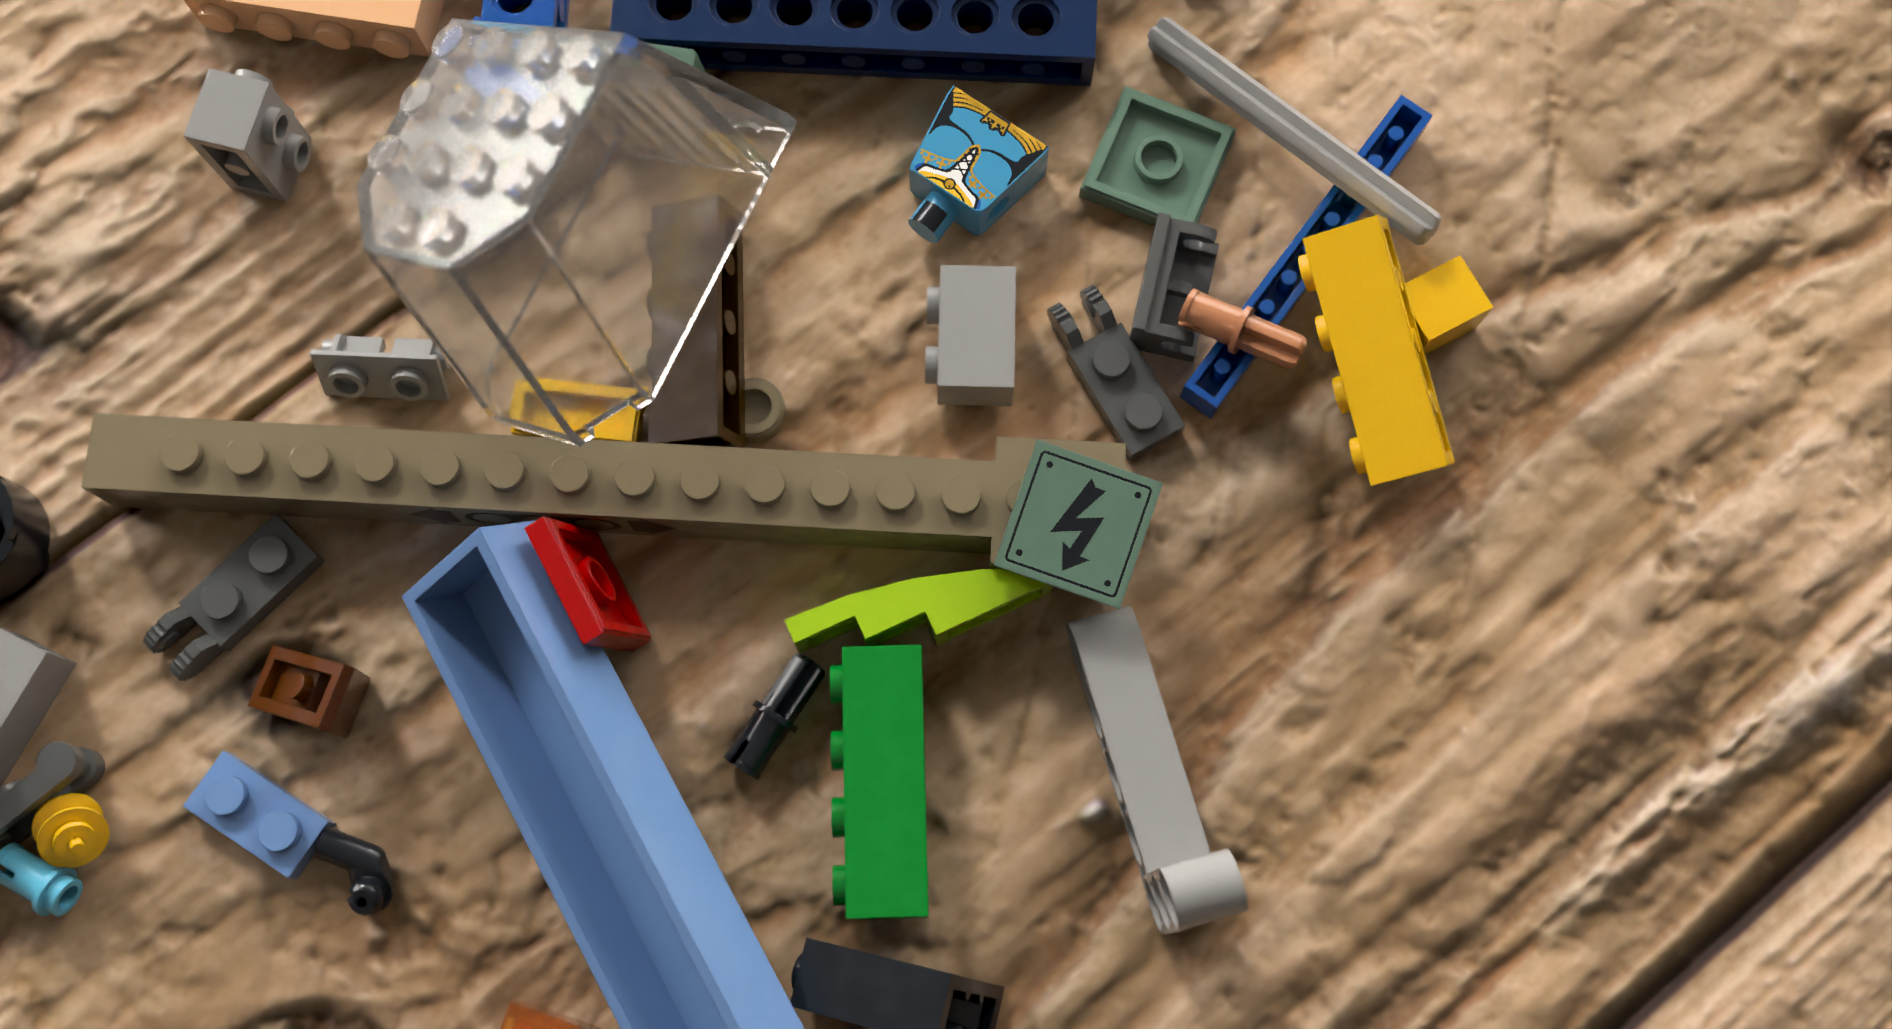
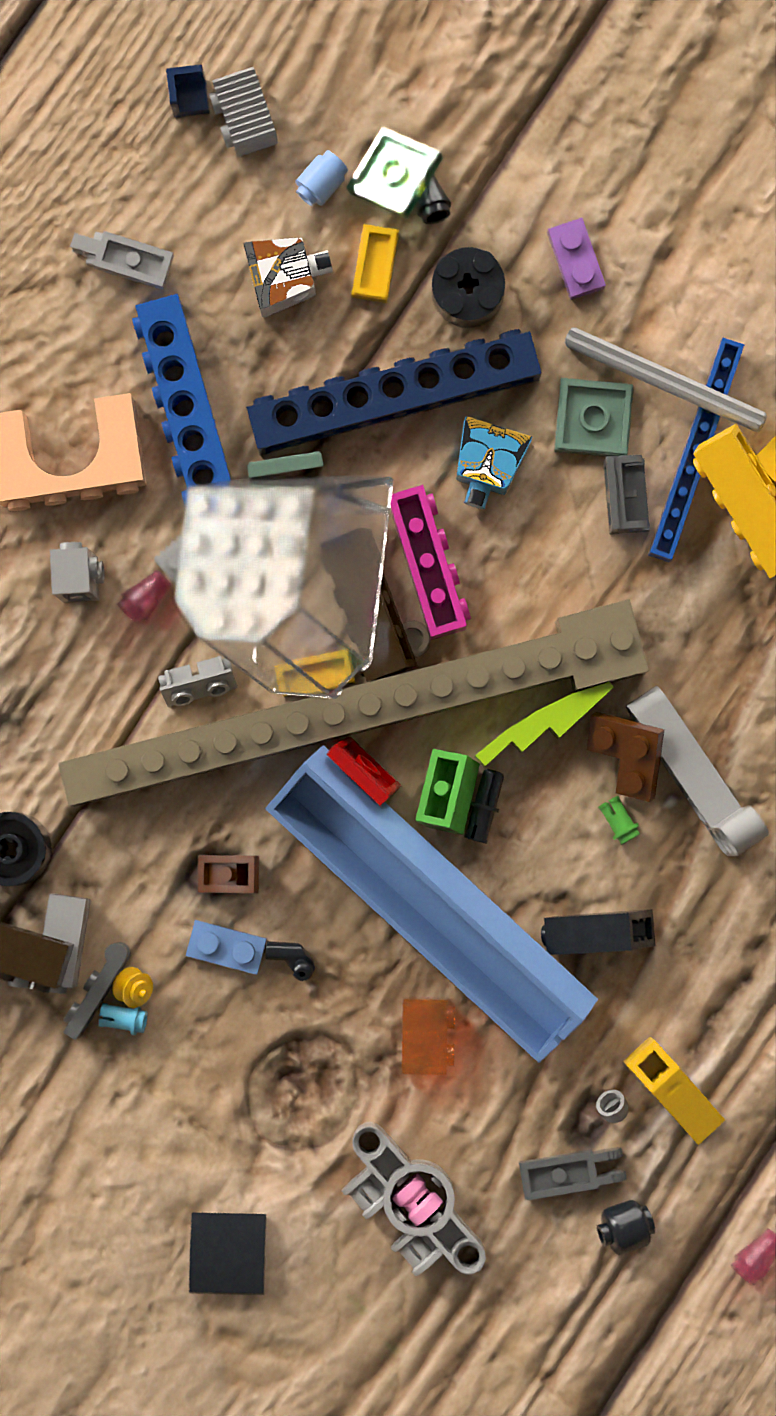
camera: 10 degrees left, 10 degrees up
dark grey hinge [143,513,325,681] -> none
green brick [830,645,929,920] -> none
light grey brick [925,265,1016,406] -> none
sand green tile [993,439,1163,609] -> none
dark grey hinge [1046,285,1186,461] -> none
nougat axle [1178,288,1307,370] -> none
none -> clear pink cone [117,570,171,624]
none -> dark pink brick [388,485,471,641]
none -> bright green brick [415,749,480,835]
none -> reddish brown plate [586,712,665,802]
none -> bright green pin [598,795,640,845]

